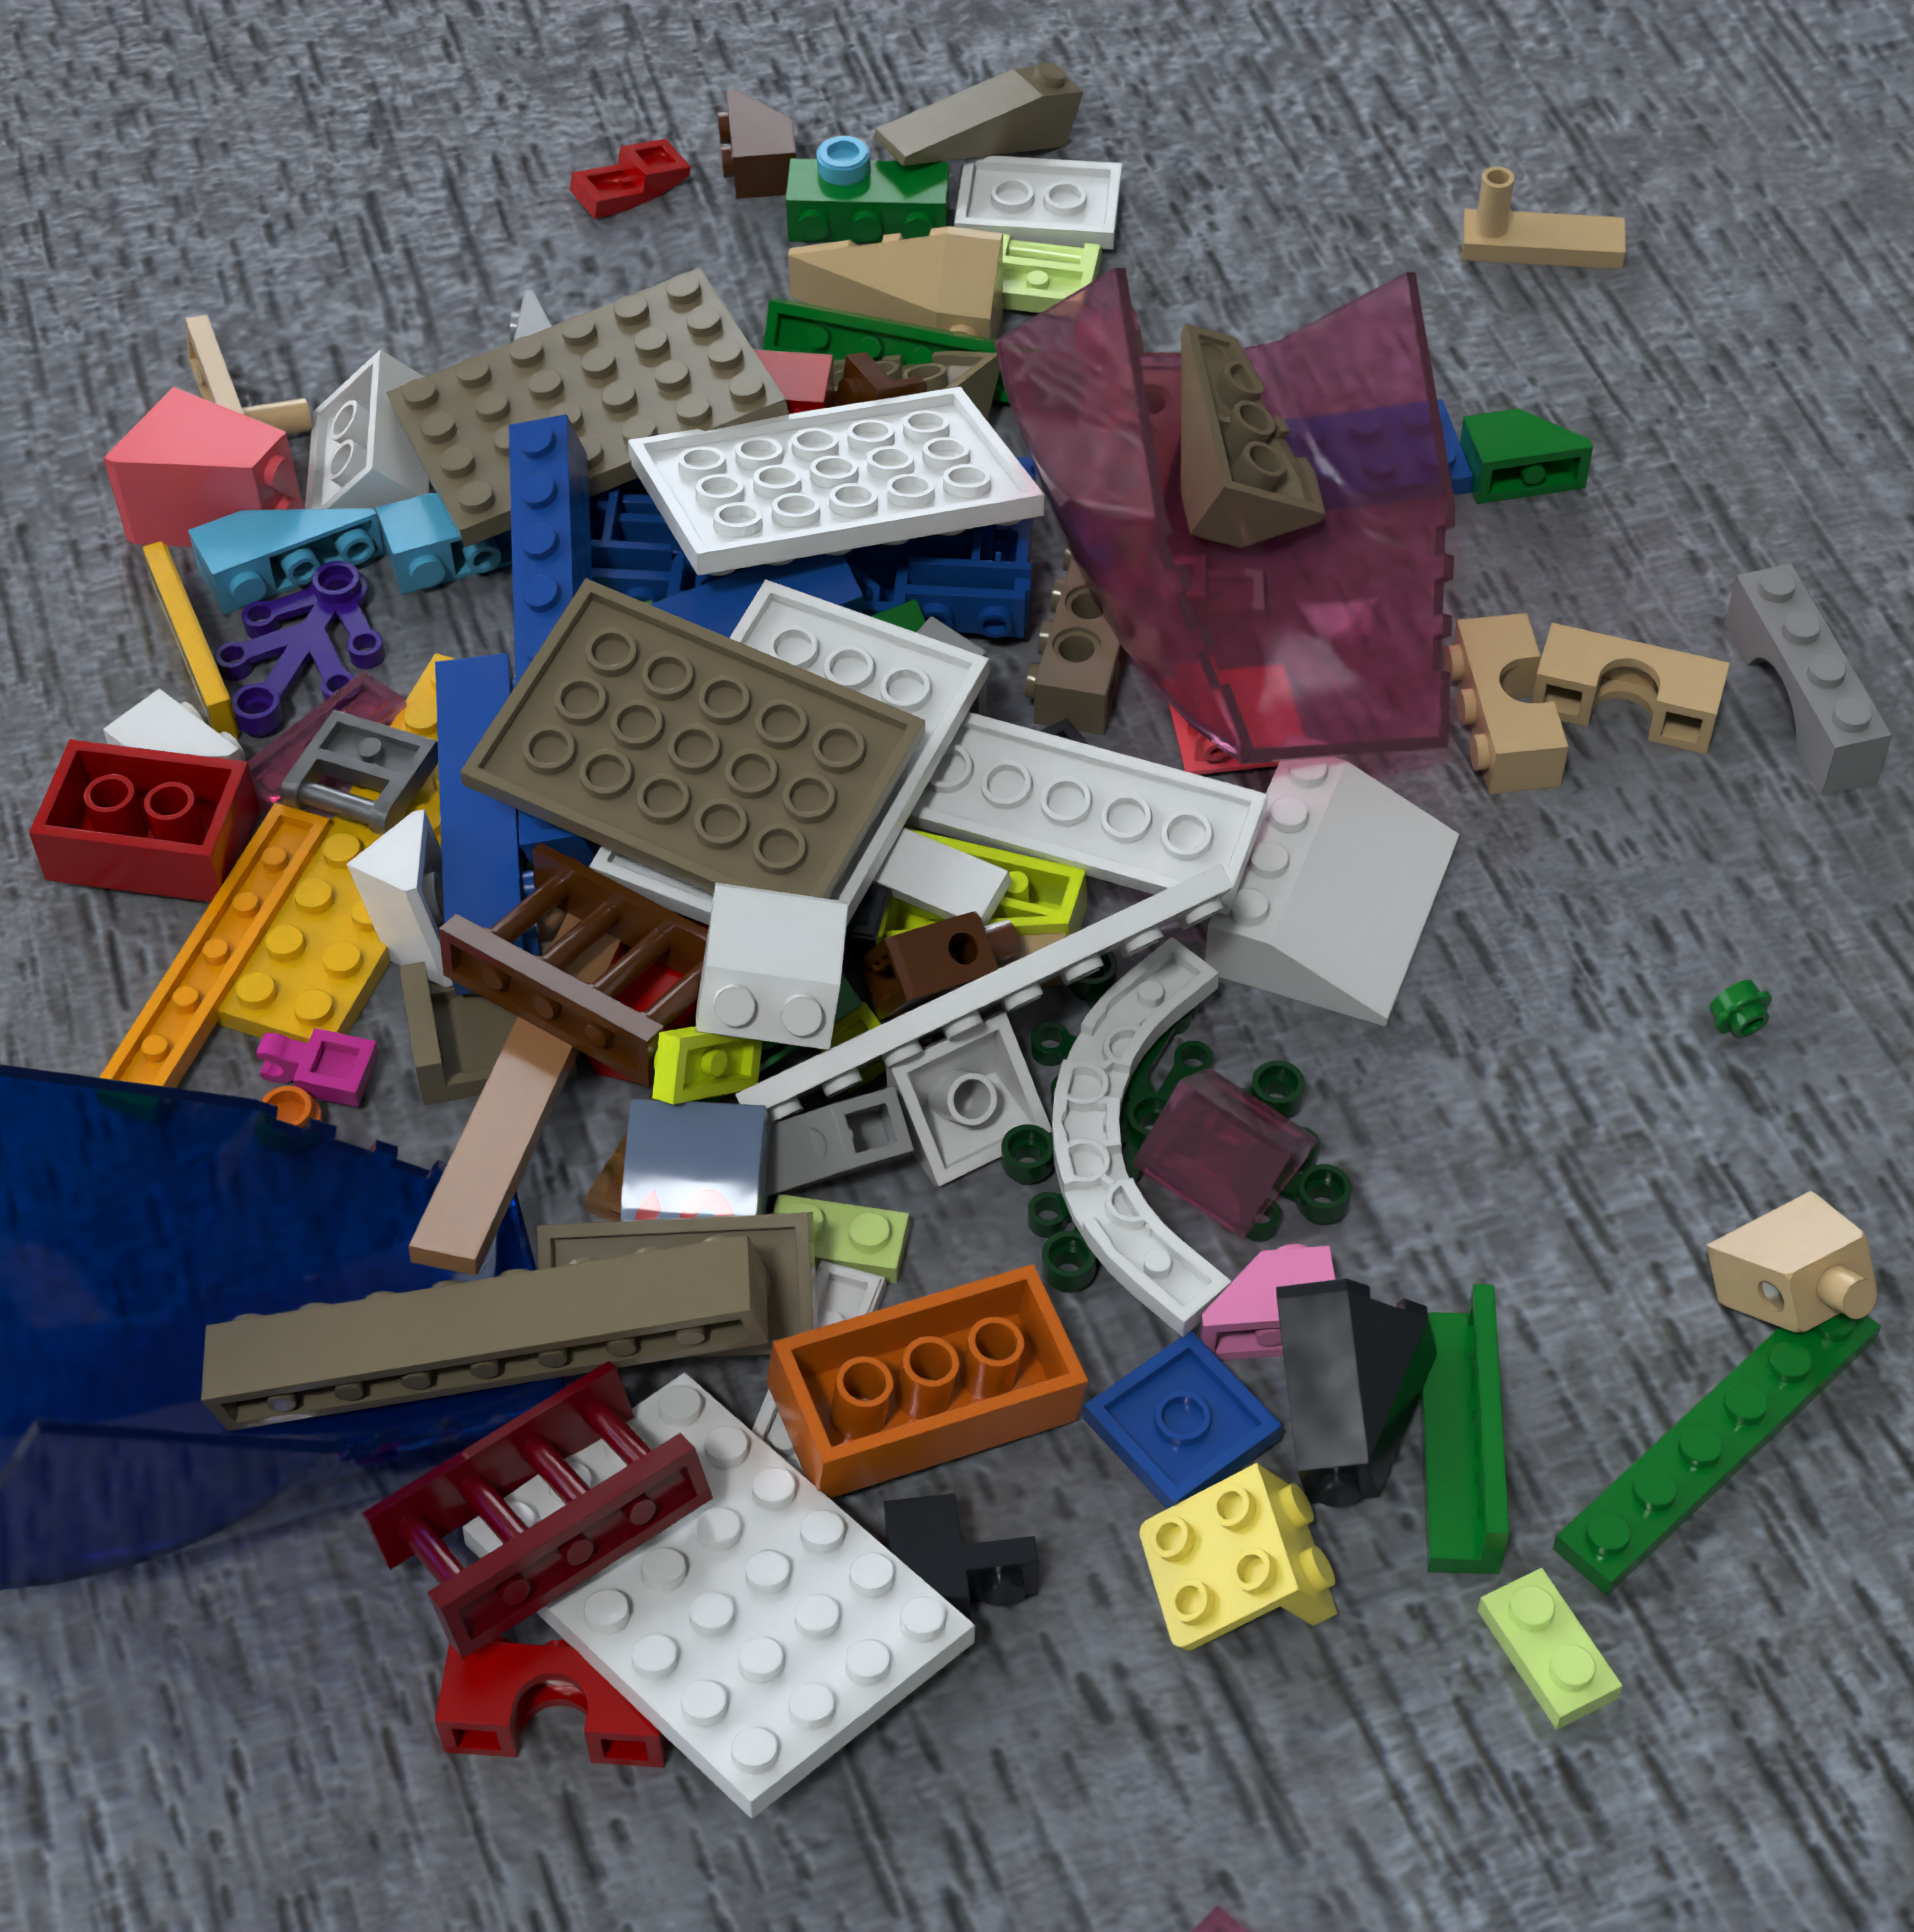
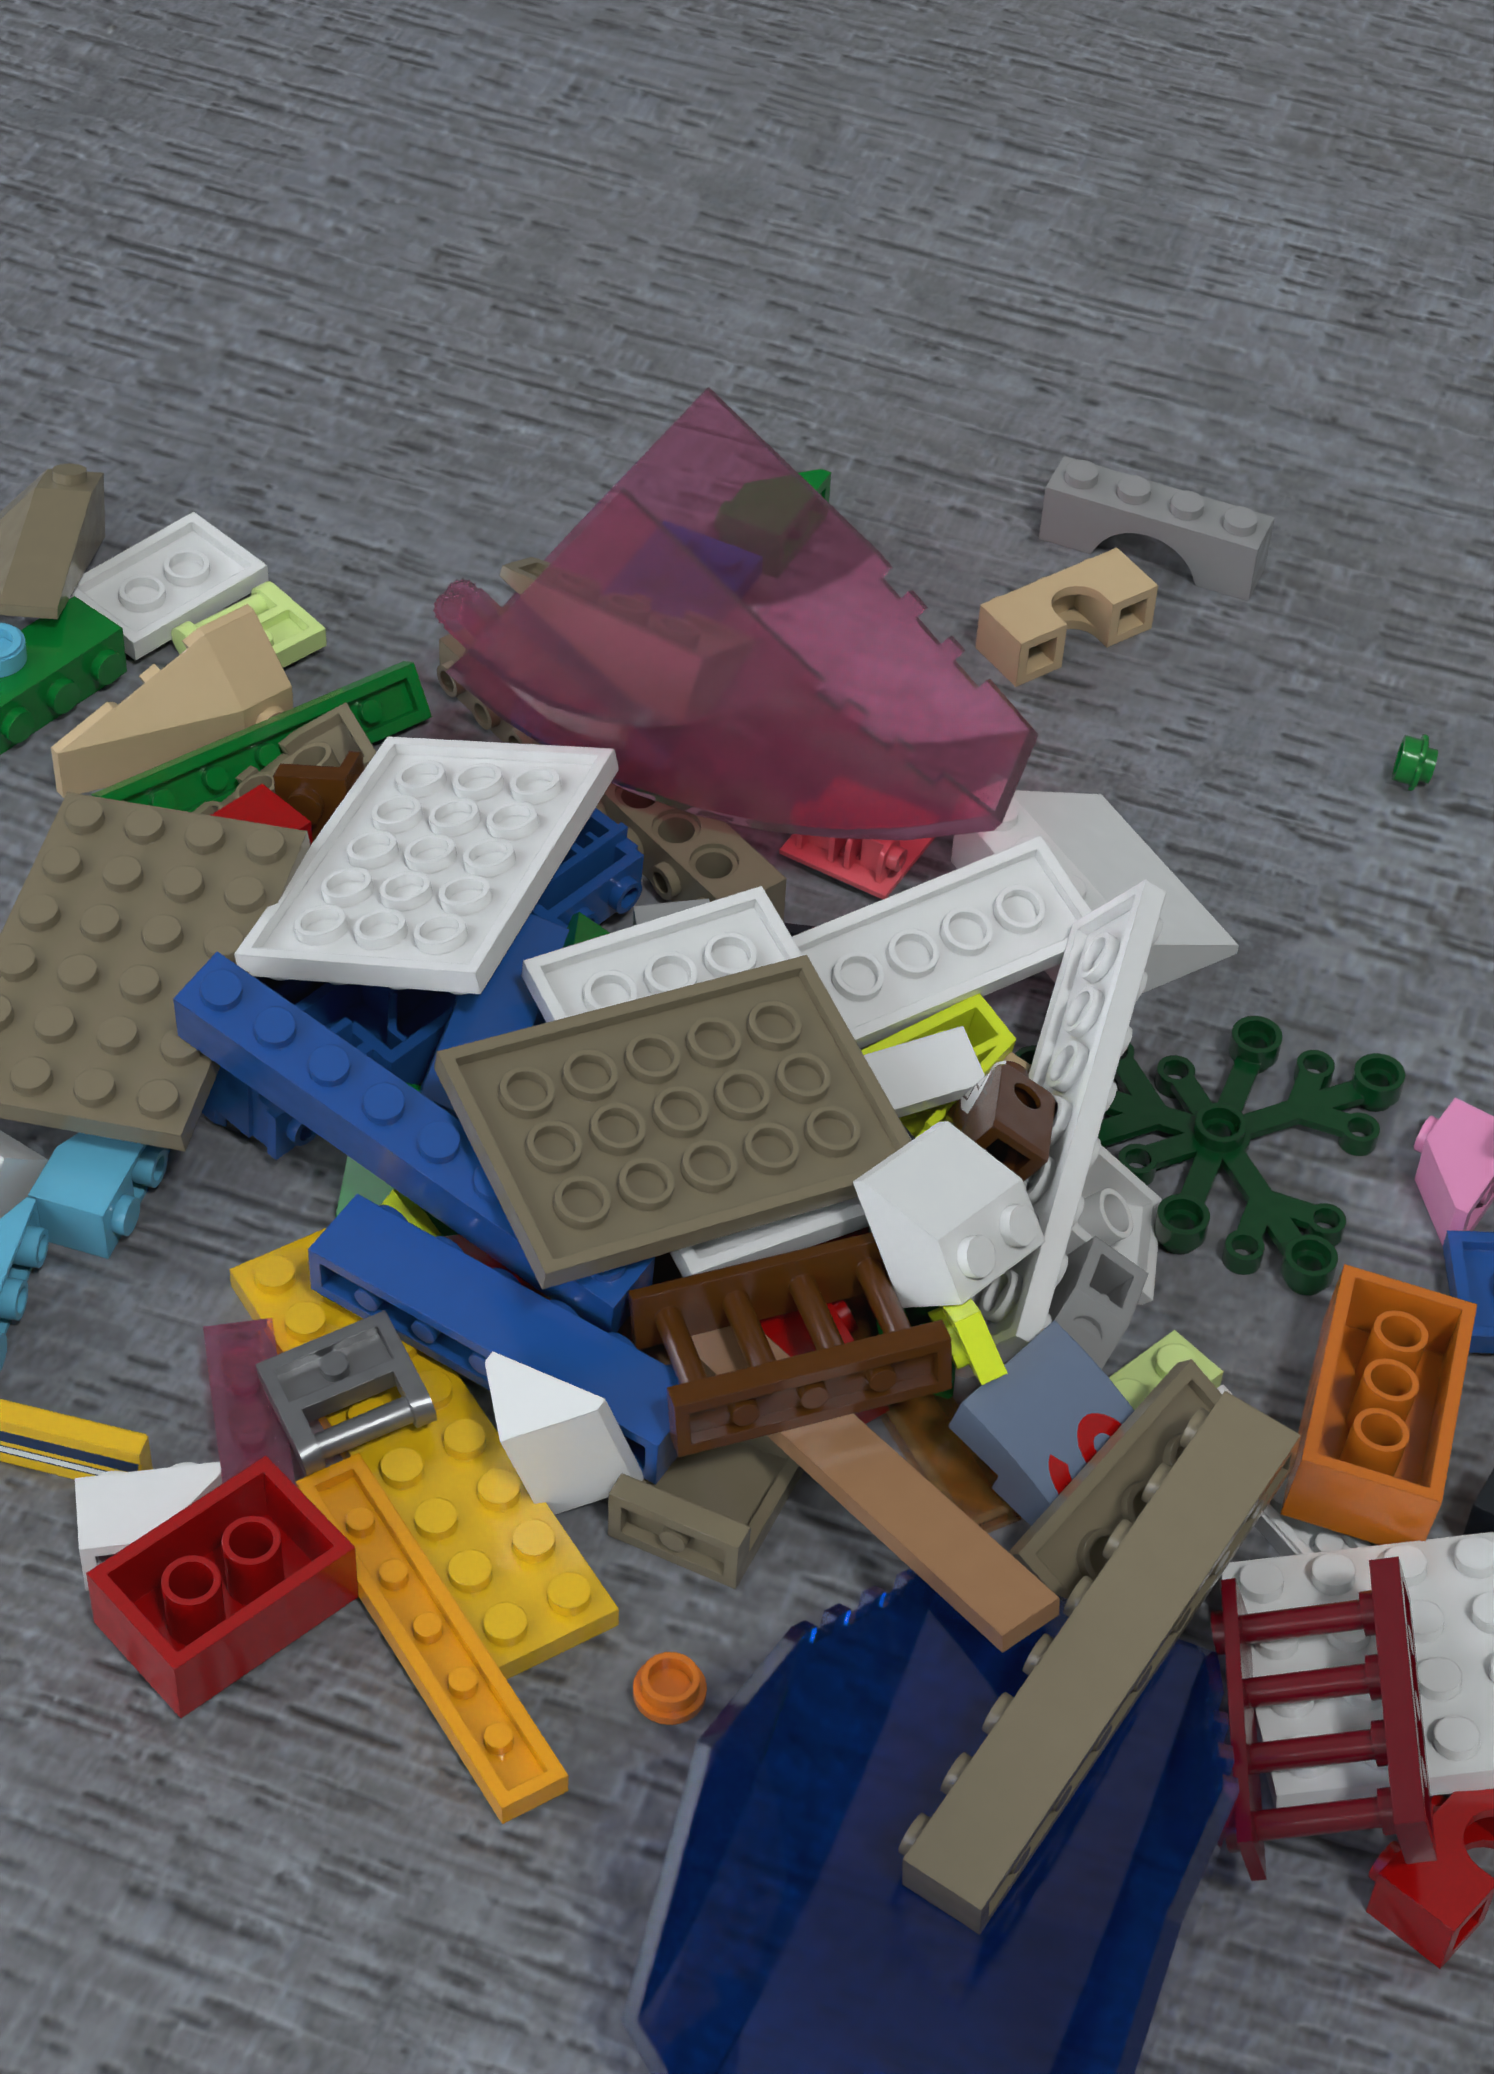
camera: 55 degrees left, 5 degrees down
dark purple plant [214,561,385,738] -> none
dark pink plate [256,1028,379,1108] -> none
white plate [1052,937,1232,1337] -> none
clear pink slope [1133,1067,1319,1239] -> none
tan arch [1444,613,1569,794] -> none
tan piece [1462,166,1626,269] -> none

